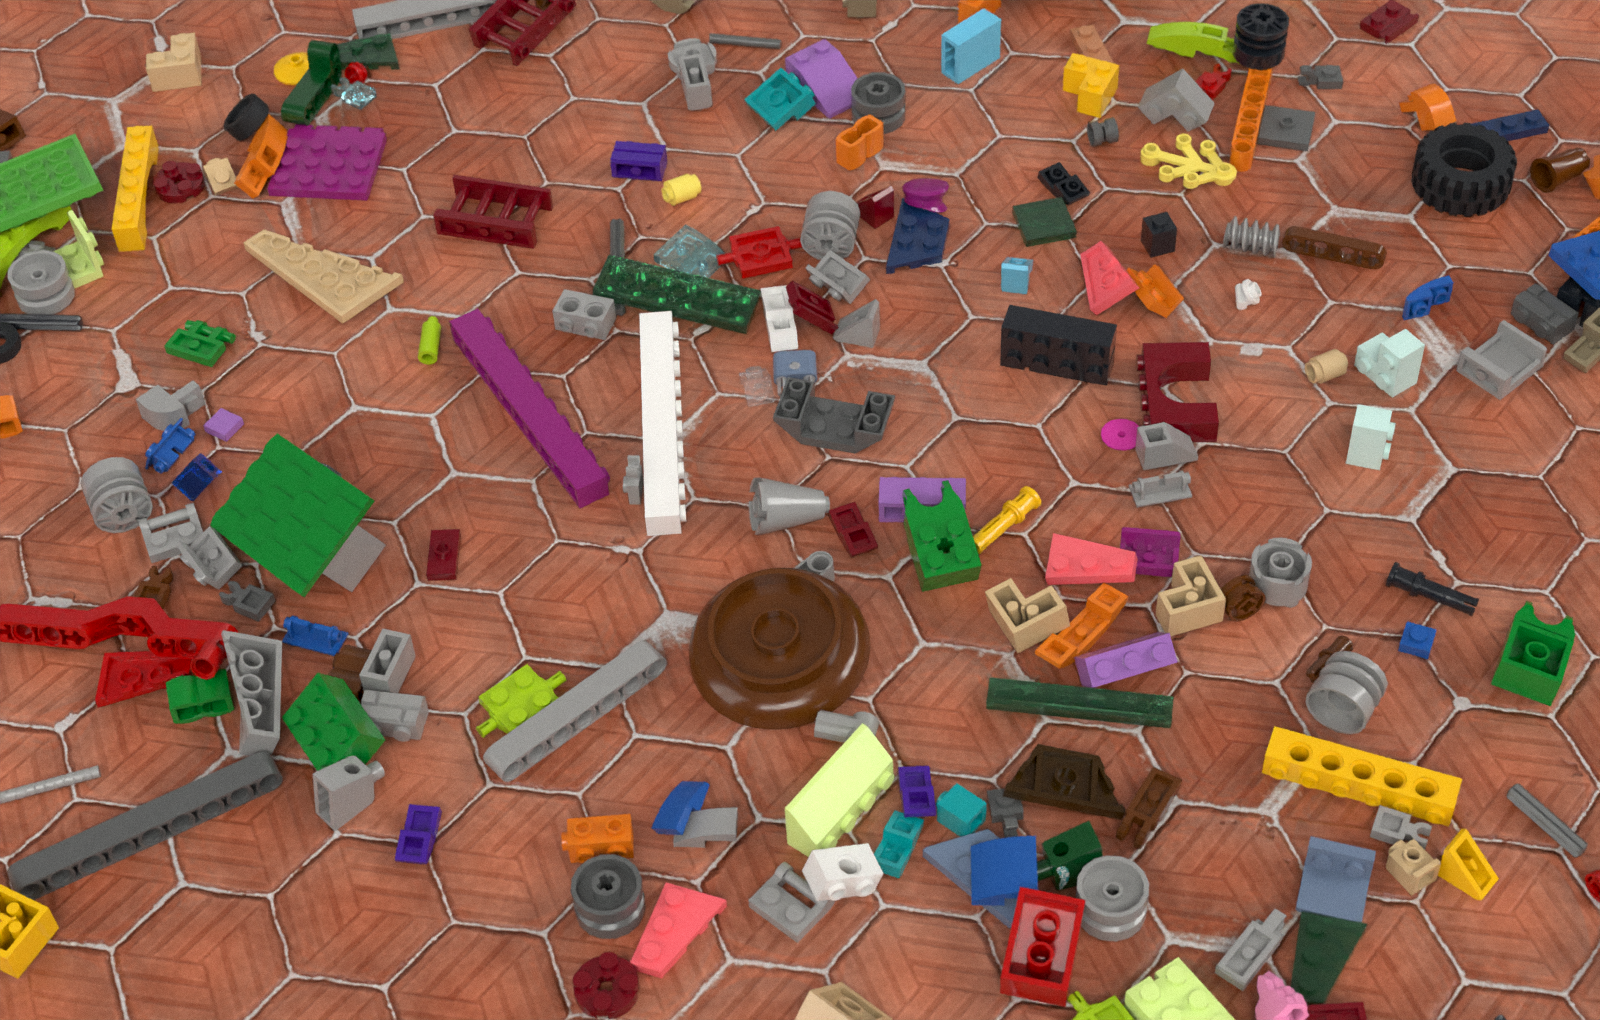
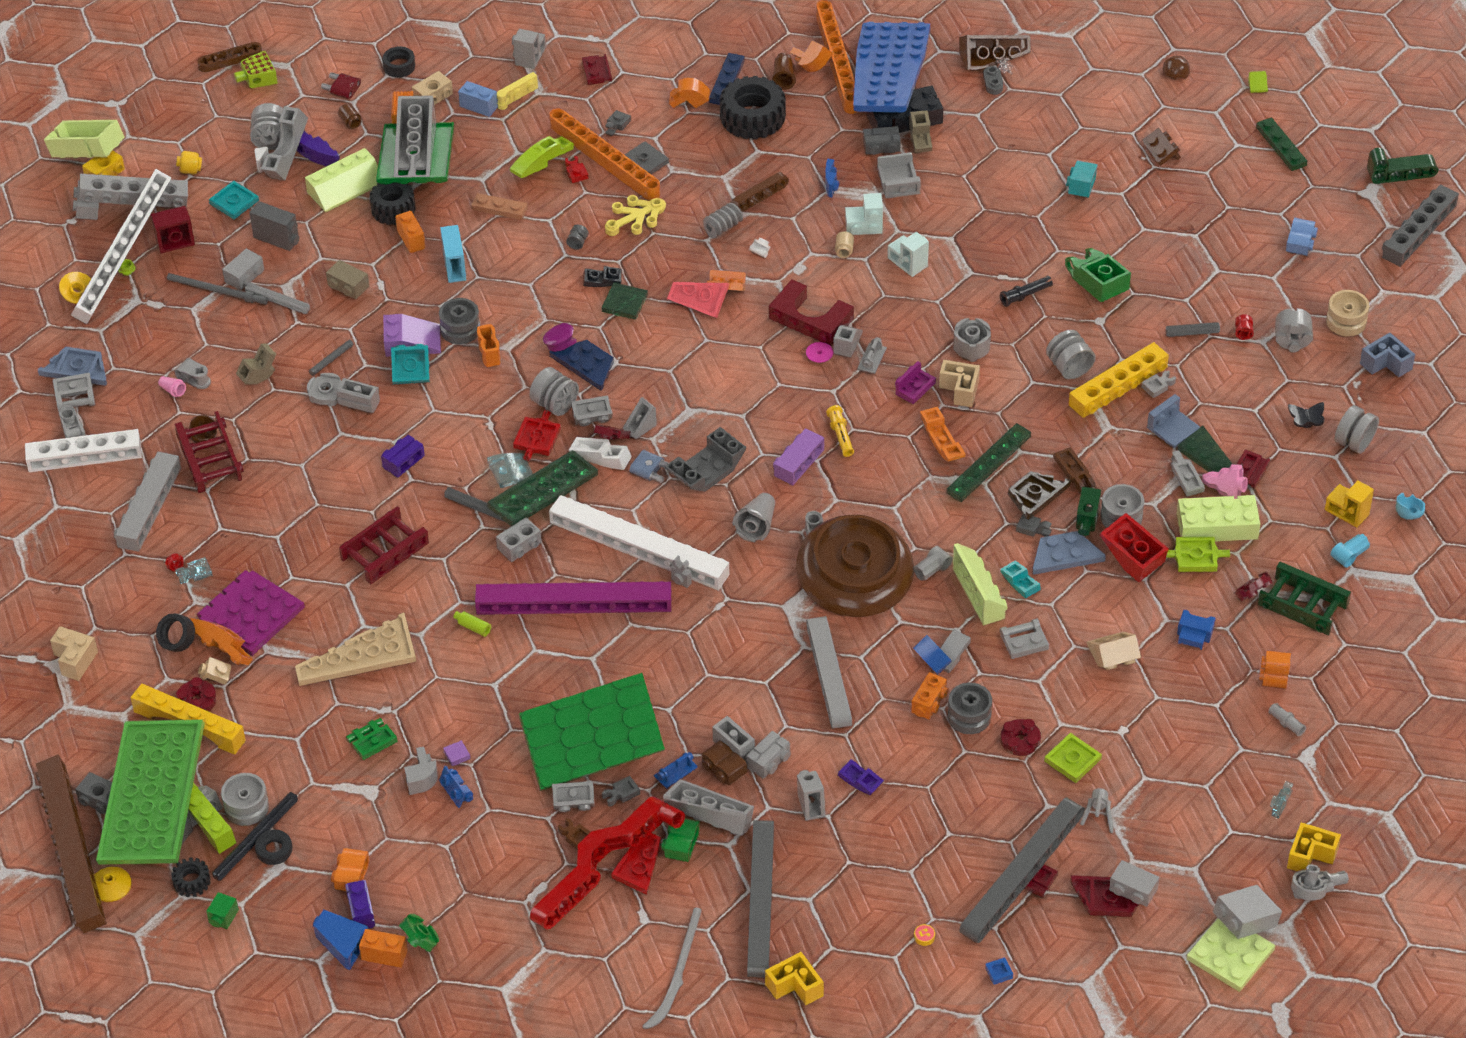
camera: 60 degrees left, 0 degrees up
yellowish green bracket [53,210,104,288] -> none
light grey wheel [80,457,153,533] -> none
light grey plate [138,503,203,563] -> none
clear blue panel [172,453,222,501] -> none
yellow dish [274,52,309,85] -> none
dark green beam [281,40,342,125] -> none
green brick [282,673,385,771] -> none
clear green wing [337,33,400,70] -> none
dark red plate [426,529,461,581] -> none
lime plate [476,664,567,738] -> none
coral wing [630,883,727,979] -> none
light yellow brick [662,174,701,206] -> none
clear bracket [739,366,774,407] -> none
white brick [802,843,883,901] -> none
dark red slope [828,502,878,558] -> none
dark red slope [856,186,894,229] -> none
dark purple slope [897,766,936,817] -> none
green brick [902,480,982,592] -> none
teal brick [936,783,987,837] -> none
blue slope [971,836,1038,905] -> none
tan brick [985,578,1070,653] -> none
black piece [1000,305,1117,386] -> none
medium azure slope [1001,257,1034,294] -> none
coral wing [1045,533,1138,585] -> none
yellow brick [1063,53,1119,118] -> none
medium lavender brick [1074,632,1177,688] -> none
light grey brick [1138,69,1215,132] -> none
black brick [1141,212,1177,258] -> none
reddish brown wheel [1221,575,1266,621] -> none
black wheel [1233,3,1289,70] -> none
reddish brown axle [1306,635,1353,683] -> none
tan brick [1386,839,1441,896] -> none
blue plate [1398,621,1437,659] -> none
yellow slope [1438,829,1499,900] -> none

